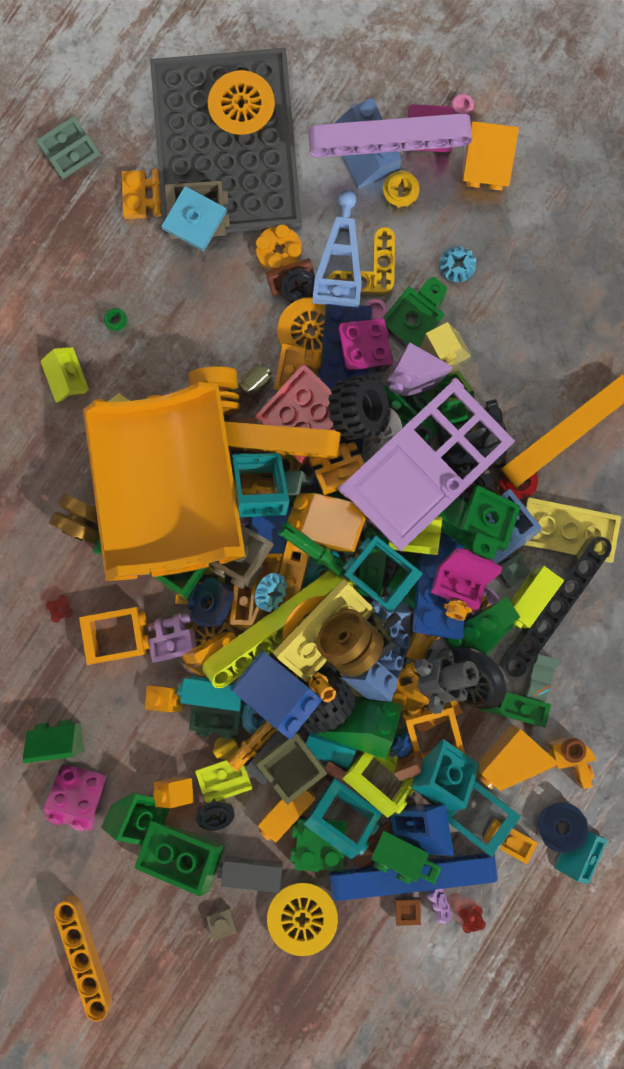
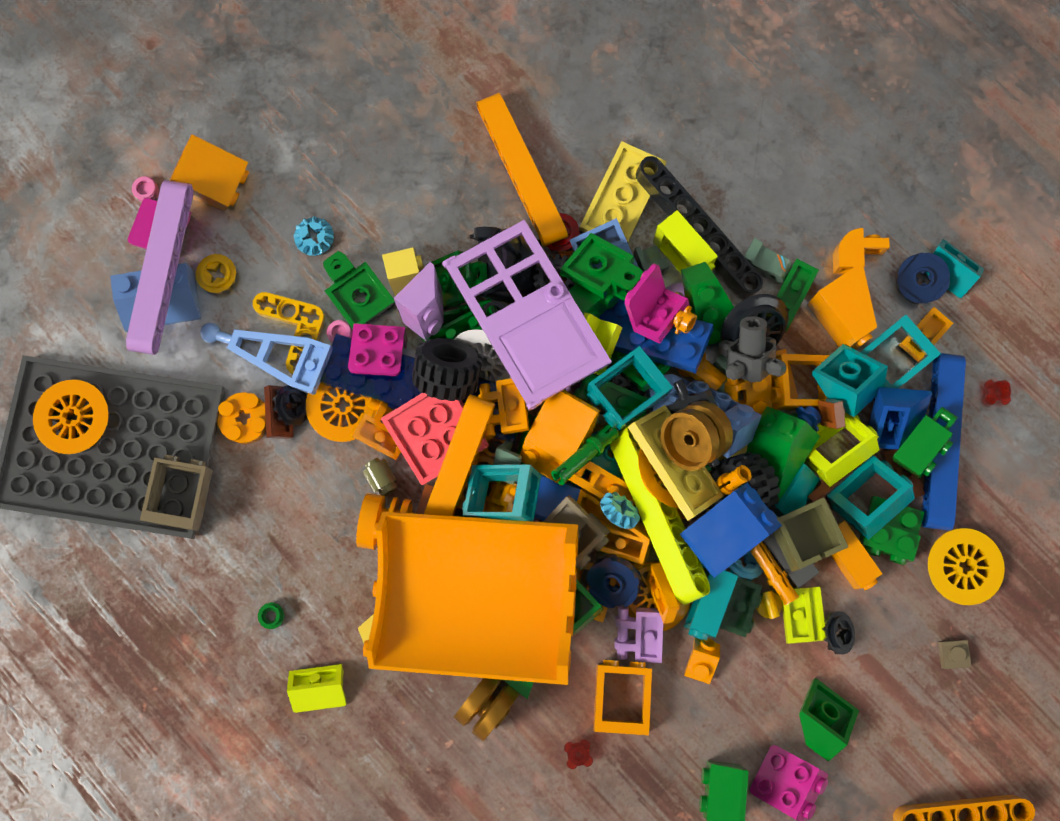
camera: 75 degrees left, 5 degrees down
sand green slope [36,116,101,180] -> none
light orange plate [122,169,162,219] -> none
green slope [134,820,225,897] -> none
light orange brick [153,777,194,808] -> none
medium azure plate [161,186,227,252] -> none
dark grey brick [217,856,283,893] -> none
dark orange plate [395,897,421,926] -> none
lavender piece [427,889,452,924] -> none
dark orange plate [561,738,586,763] -> none

